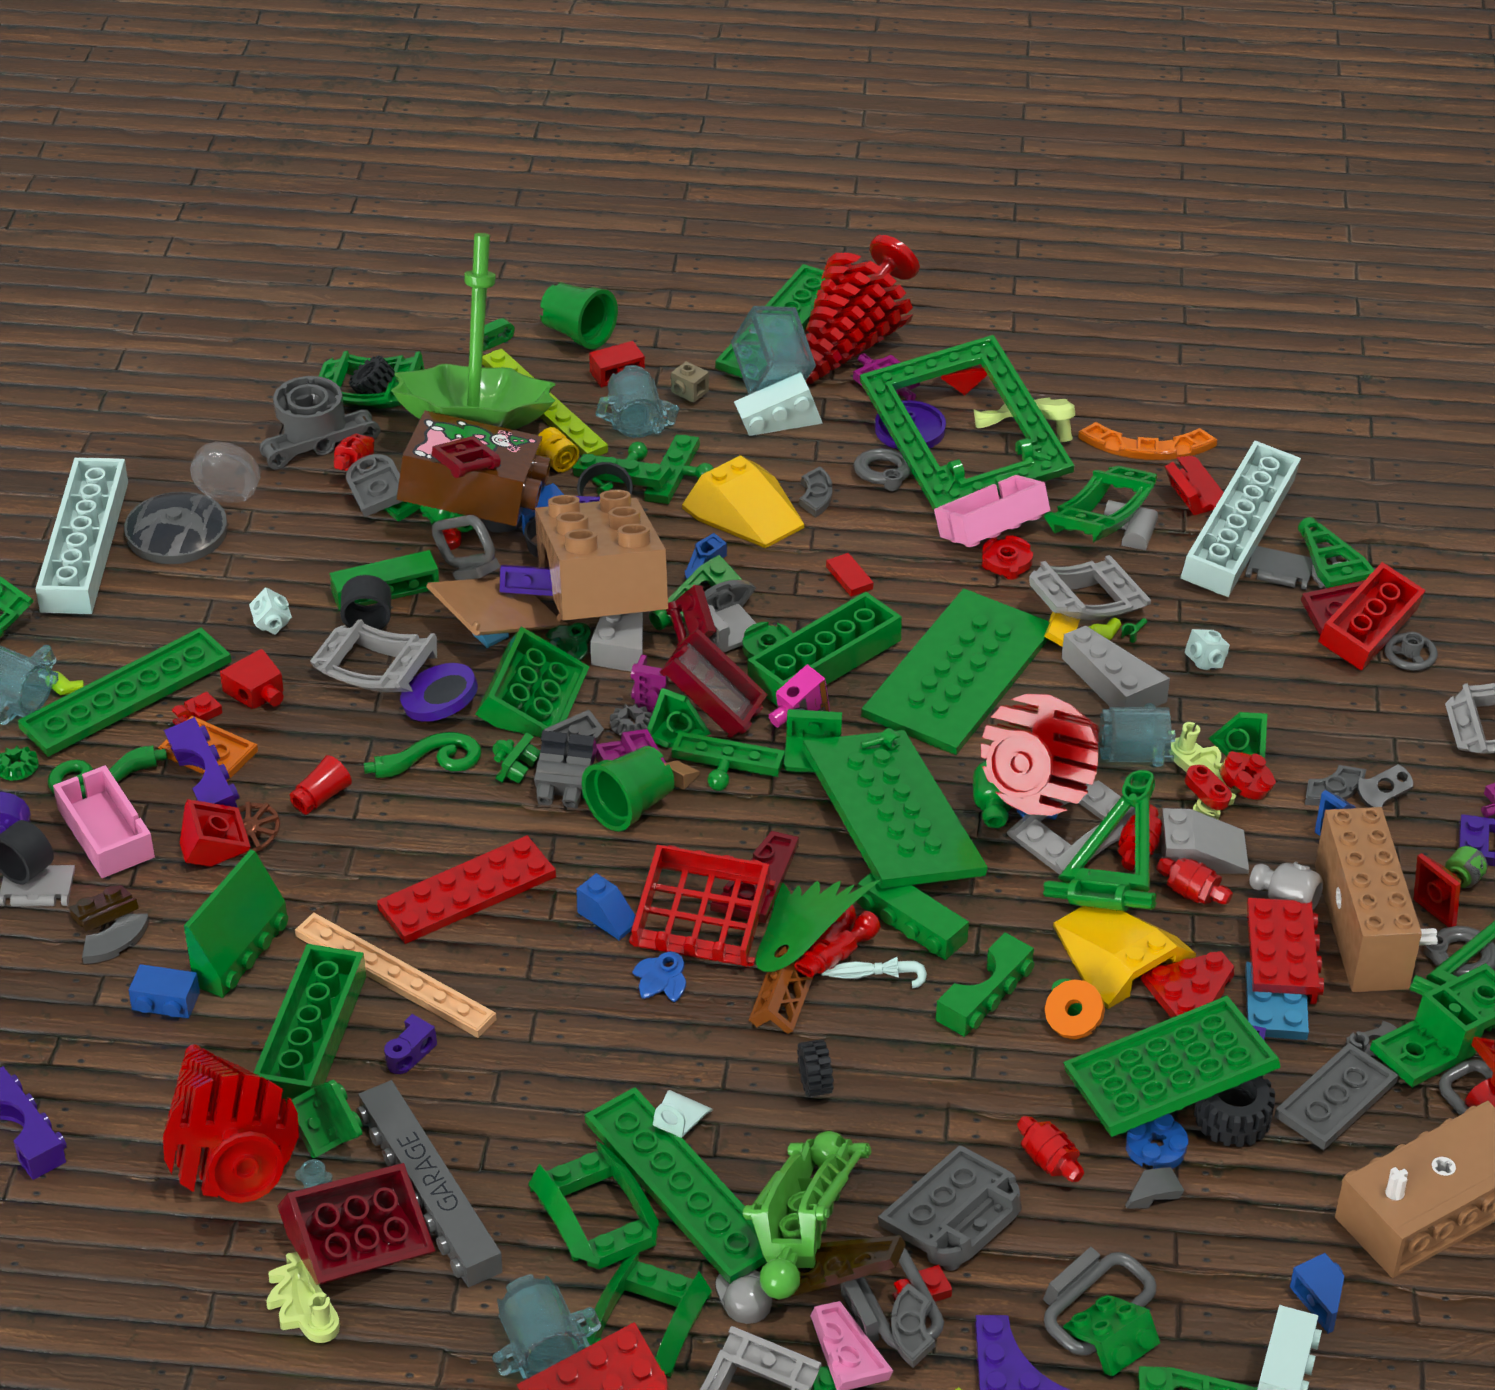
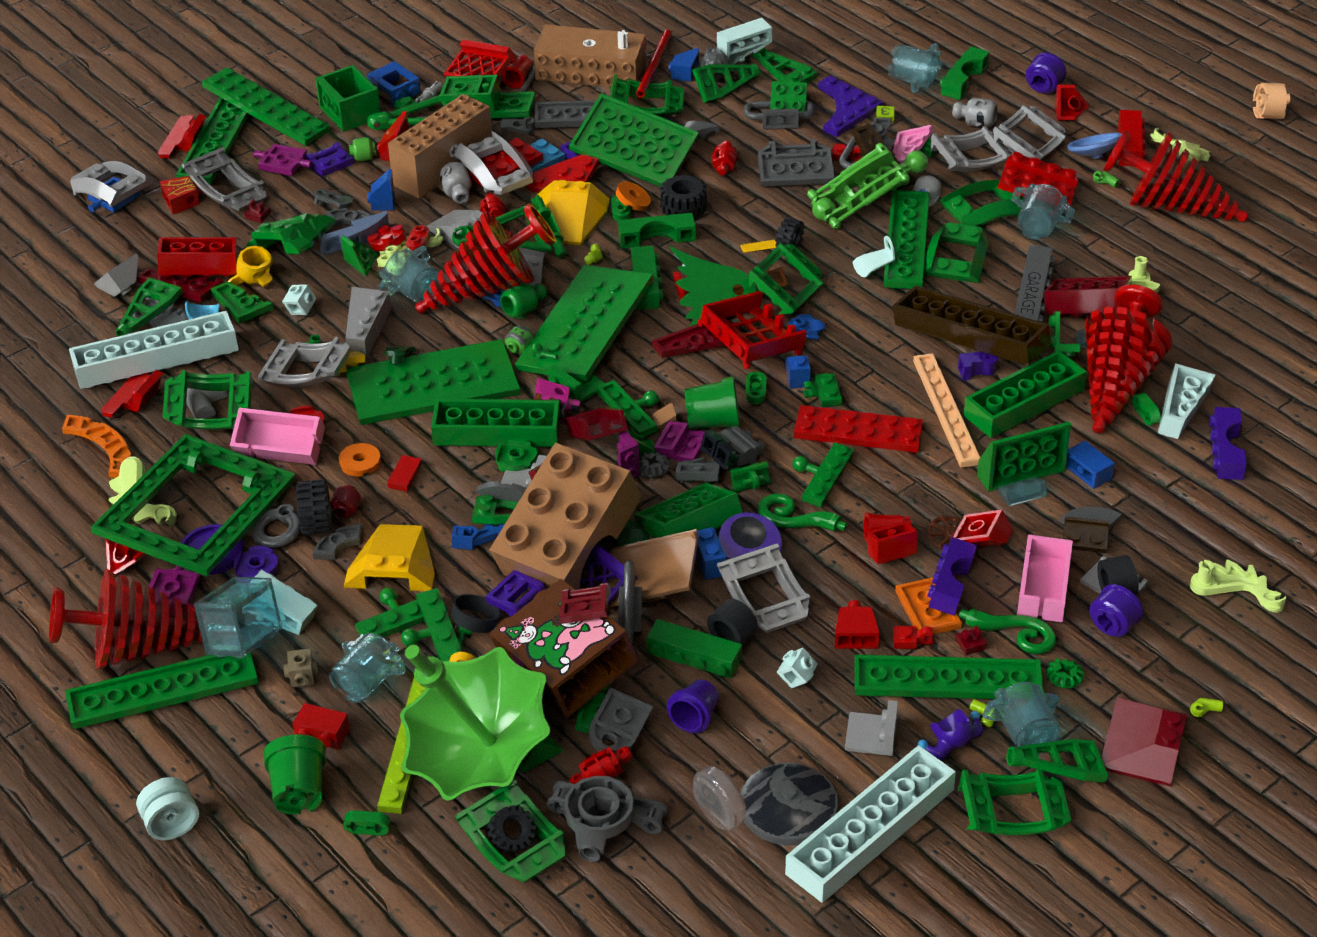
camera: 135 degrees left, 0 degrees up
none -> light grey slope [94,254,138,297]
none -> light aqua wheel [136,777,199,841]
none -> medium azure helmet [185,302,220,319]
none -> green wing [211,281,274,324]
none -> yellow piece [228,246,274,288]
none -> dark purple plate [234,546,279,583]
none -> dark red tile [245,199,271,223]
none -> green wedge [245,213,336,254]
none -> black tyre [296,479,332,535]
none -> sand blue slope [319,211,389,255]
none -> dark red head [330,485,361,518]
none -> orange tile [339,443,381,477]
none -> dark green piece [385,346,416,364]
none -> light grey wedge [454,131,533,195]
none -> bright green head [505,325,534,354]
none -> lime arm [584,244,603,265]
none -> green wedge [609,74,684,117]
none -> red piece [636,30,672,98]
none -> black tyre [660,175,707,219]
none -> dark purple piece [667,680,719,733]
none -> green plate [692,64,759,103]
none -> blue brick [696,527,726,580]
none -> dark grey animal [700,46,729,82]
none -> yellow sticker [740,240,777,253]
none -> green plate [745,371,767,405]
none -> green wedge [749,242,823,315]
none -> green plate [792,442,854,508]
none -> green plate [803,373,842,407]
none -> light grey bracket [845,700,898,756]
none -> red brick [867,521,917,564]
none -> dark brown brick [892,285,1051,366]
none -> dark purple piece [918,709,984,761]
none -> dark red tile [955,626,987,655]
none -> green beam [1132,393,1161,426]
none -> light aqua wedge [1158,363,1215,439]

